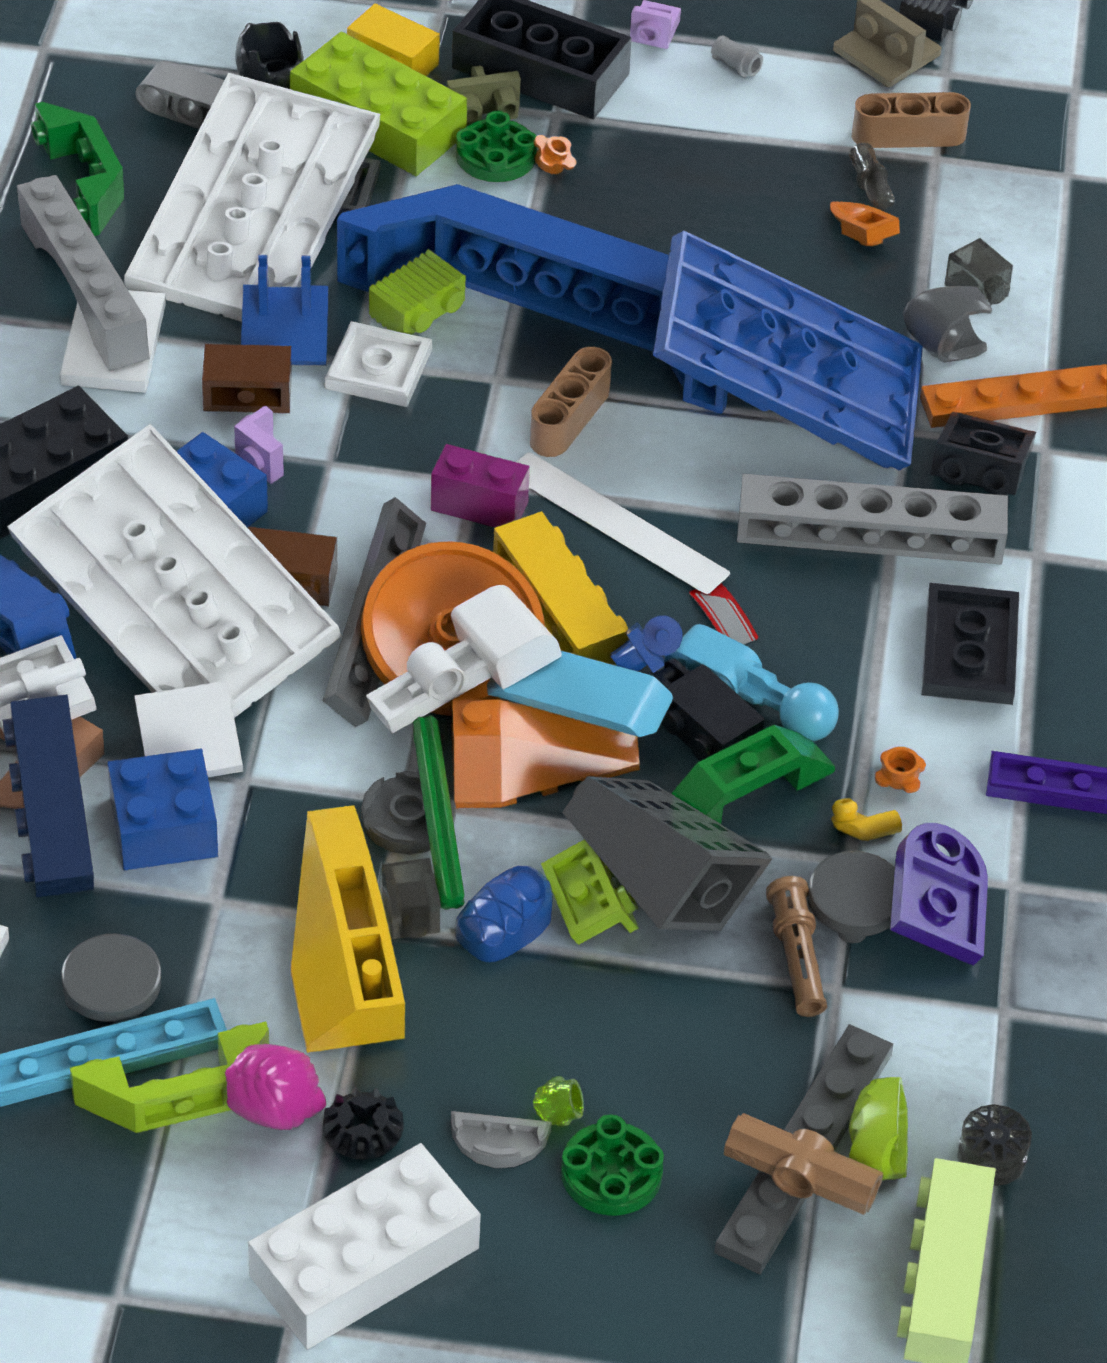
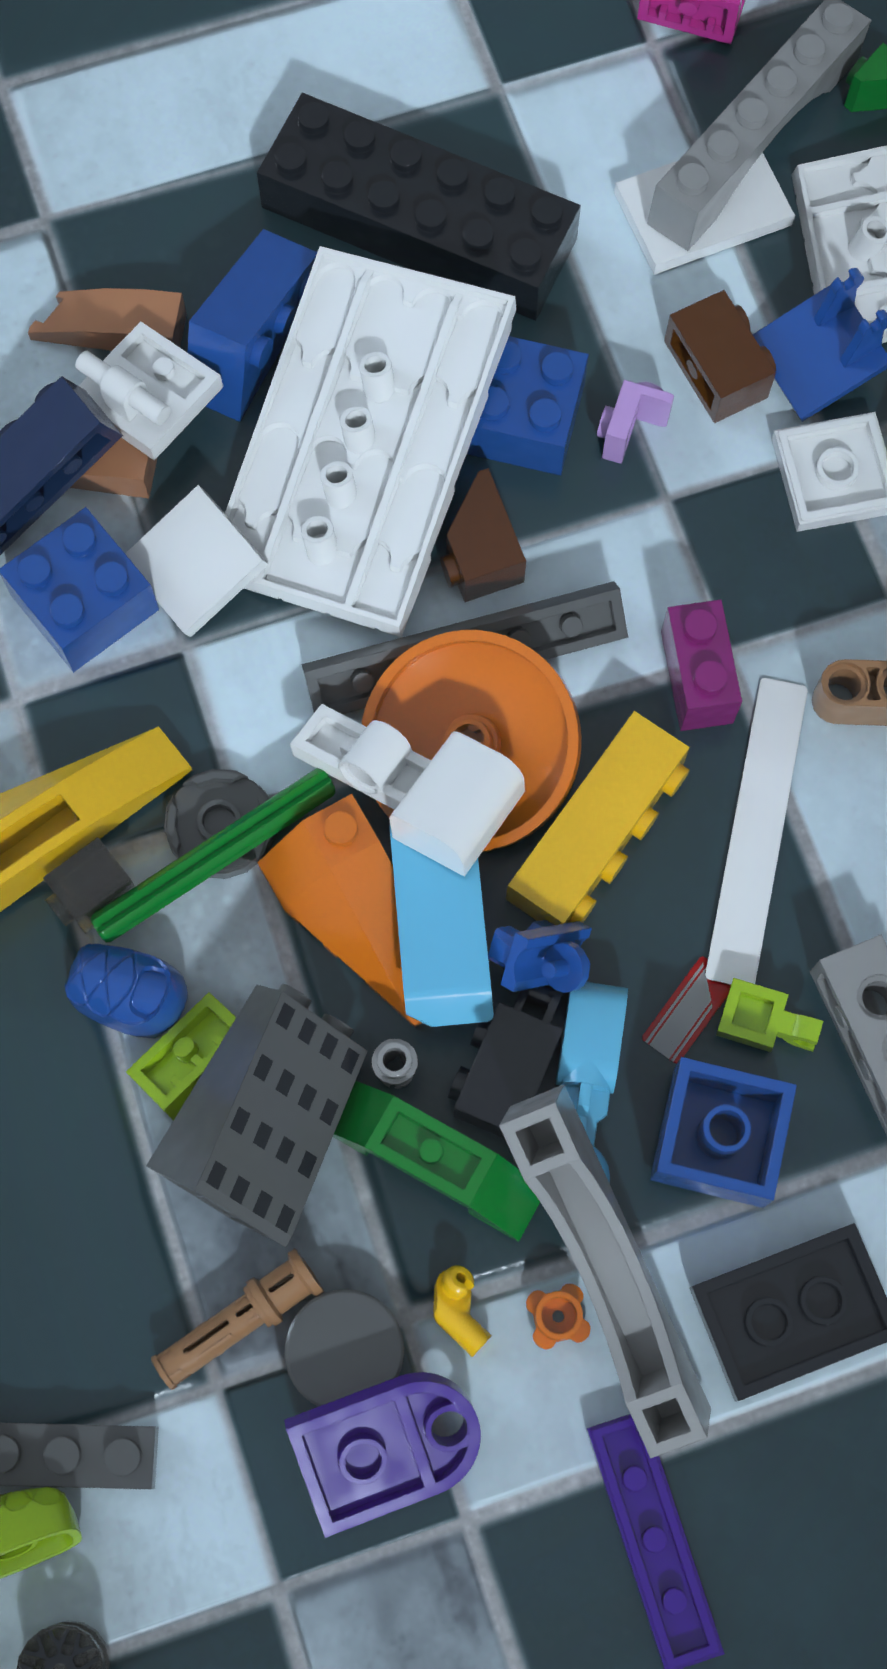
camera: 65 degrees right, 25 degrees up
none -> light grey pin [372,1039,418,1089]
none -> light grey arch [499,1084,711,1458]
none -> blue brick [650,1057,797,1208]
none -> lime plate [716,978,824,1052]

